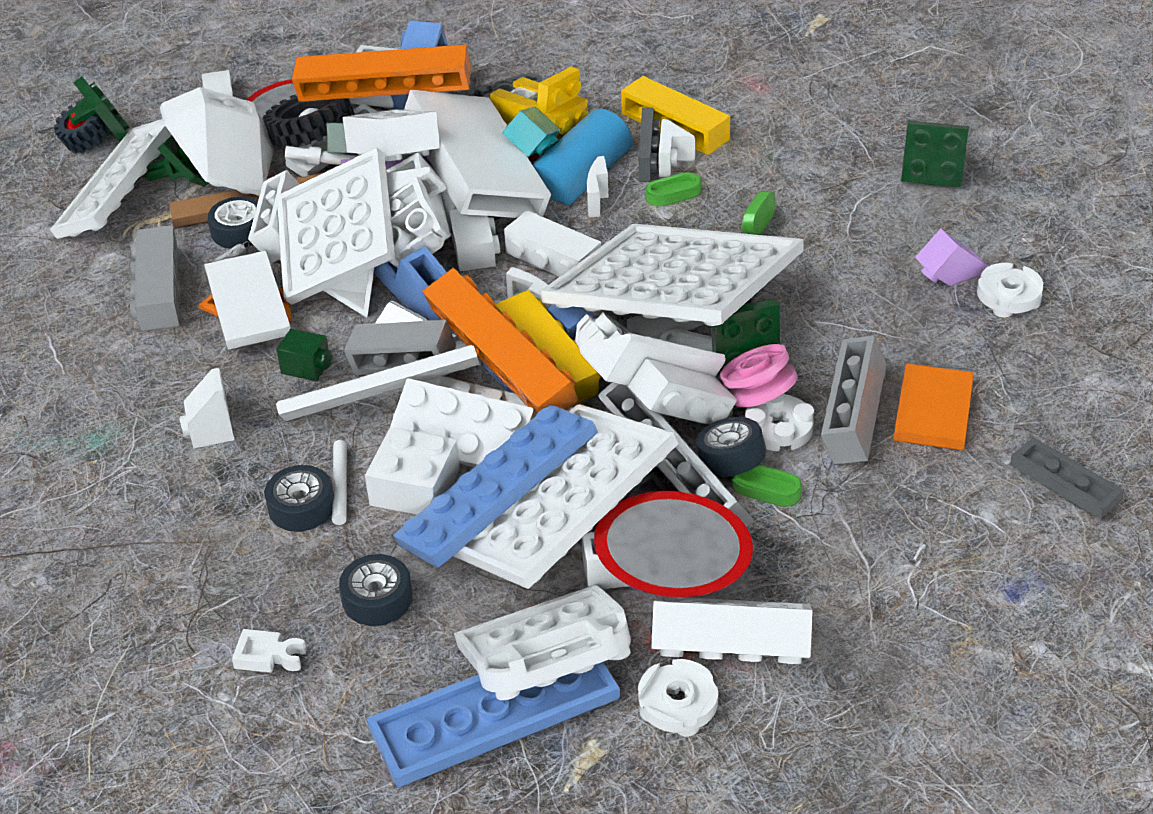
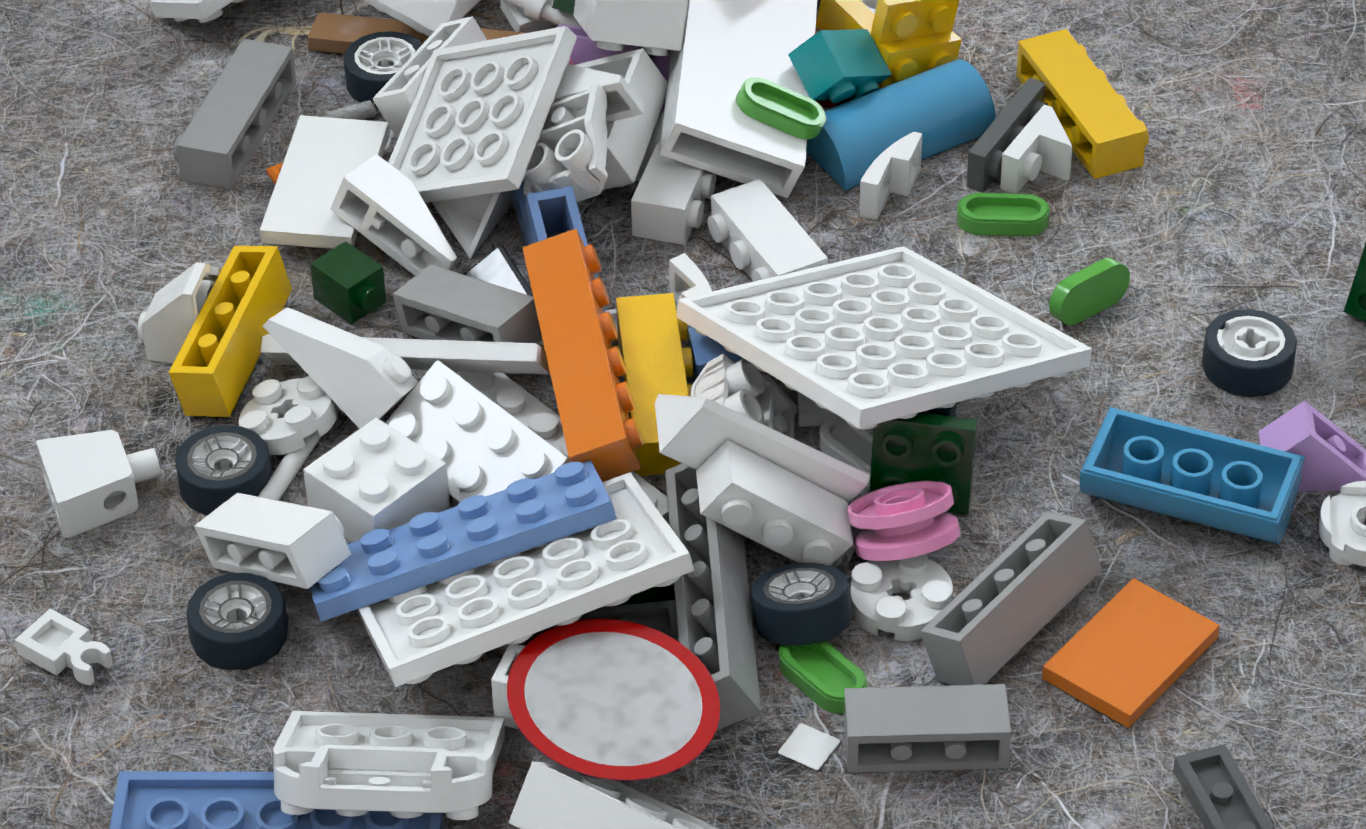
camera: 25 degrees right, 0 degrees up
none -> white torso [36,430,161,539]
none -> yellow brick [168,246,293,417]
none -> white brick [194,493,351,589]
none -> white plate [239,376,338,455]
none -> white slope [263,307,418,429]
none -> white slope [330,154,457,276]
none -> bright green tile [736,77,826,139]
none -> white sticker [778,723,840,770]
none -> light grey brick [843,684,1011,773]
none -> dark azure brick [1080,407,1305,544]
none -> black wheel [1202,309,1297,397]

